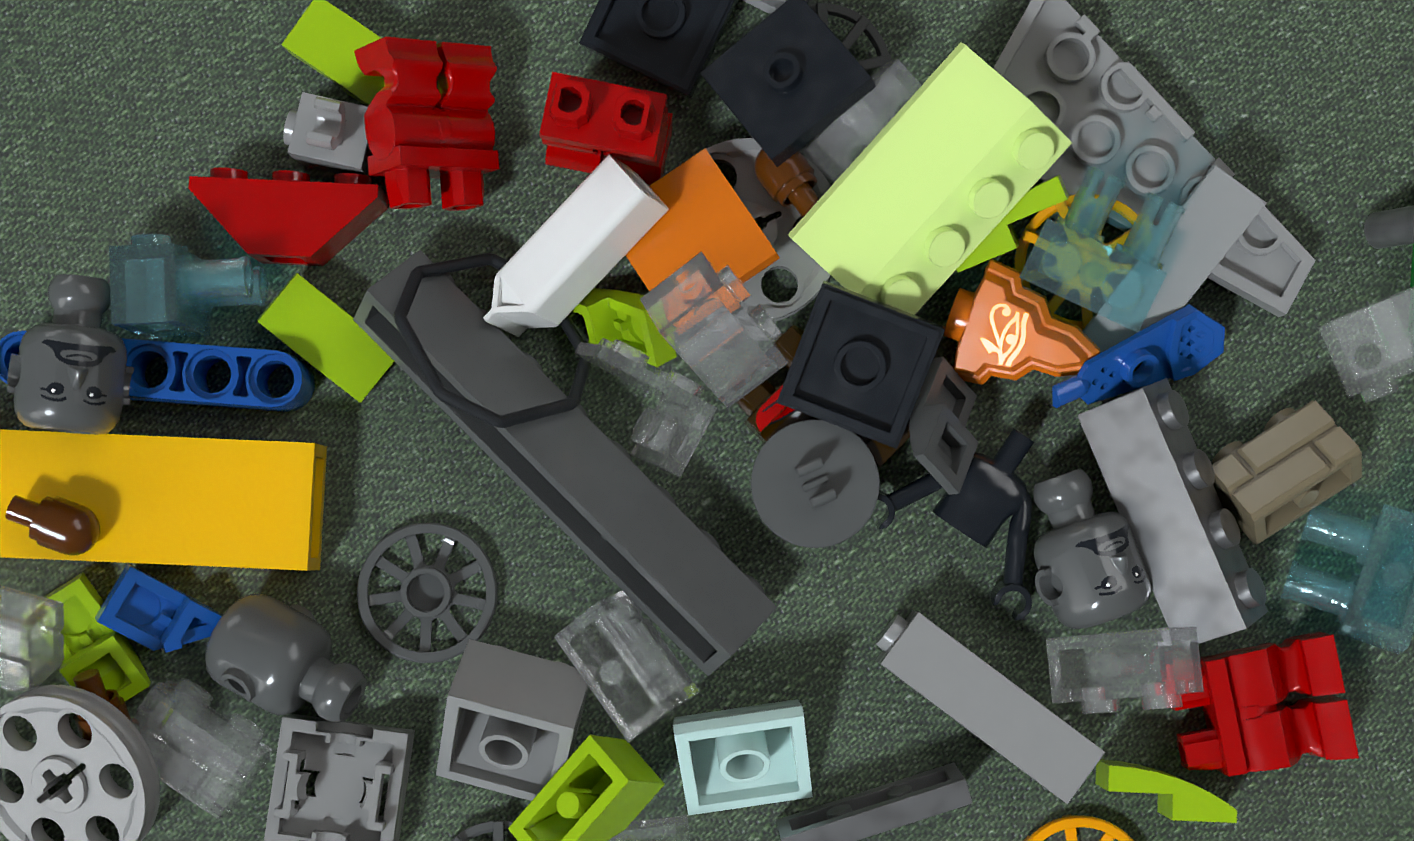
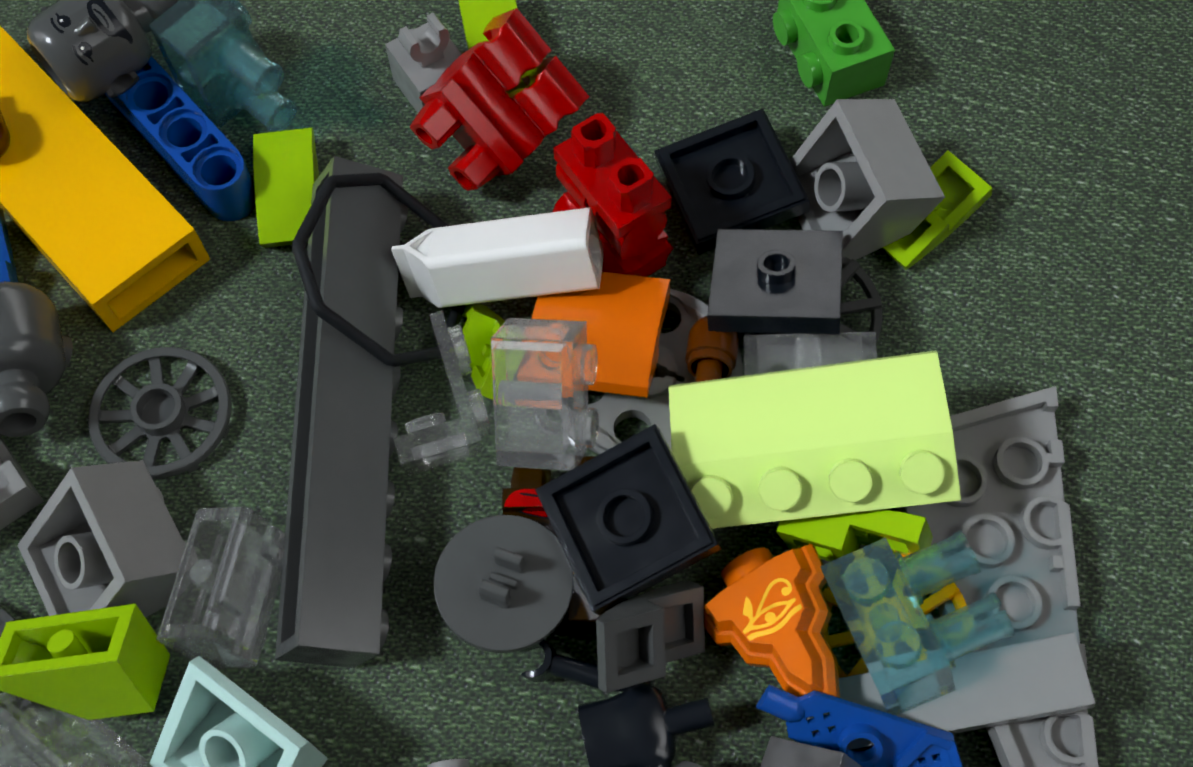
camera: 45 degrees right, 20 degrees down
red slope [188,167,388,266] -> none

